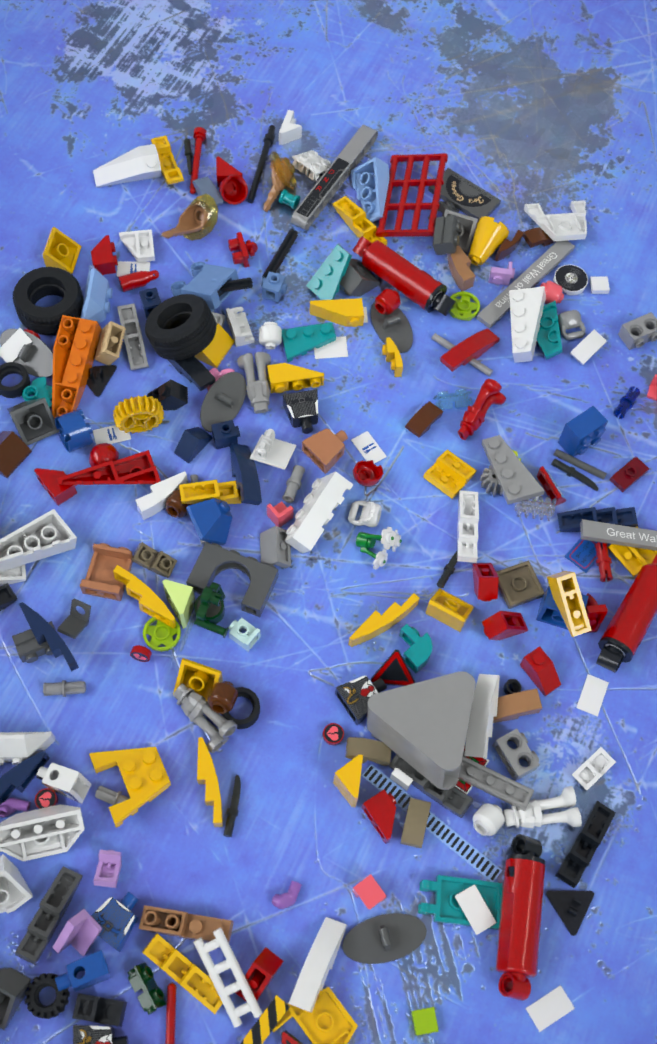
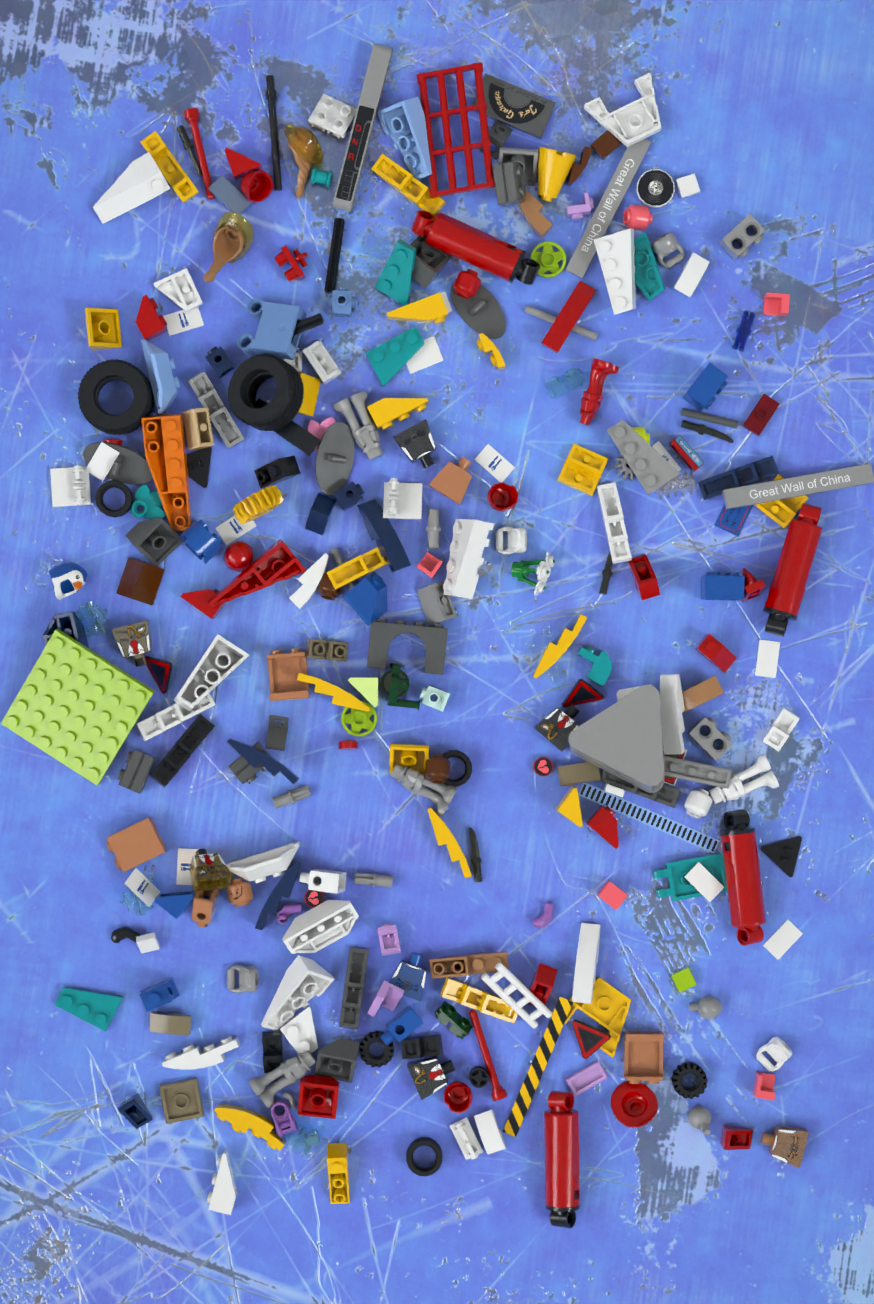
camera: 15 degrees left, 25 degrees up
yellow wing [89,747,171,828] -> none
red piece [118,270,159,292] -> none
white head [259,322,282,350] -> none
white slope [279,110,302,145] -> none
dark grey shield [342,913,426,964] -> none
dark tan slope [400,798,431,849] -> none
reddish brown slope [405,401,443,437] -> none
yellow slope [425,588,474,632] -> none
red slope [482,611,528,640] -> none
dark tan tile [496,560,545,609] -> none
black hinge [503,679,521,695] -> none
yellow slope [547,571,591,637] -> none
black slope [555,801,616,888] -> none
red pin [595,542,613,582] -> none

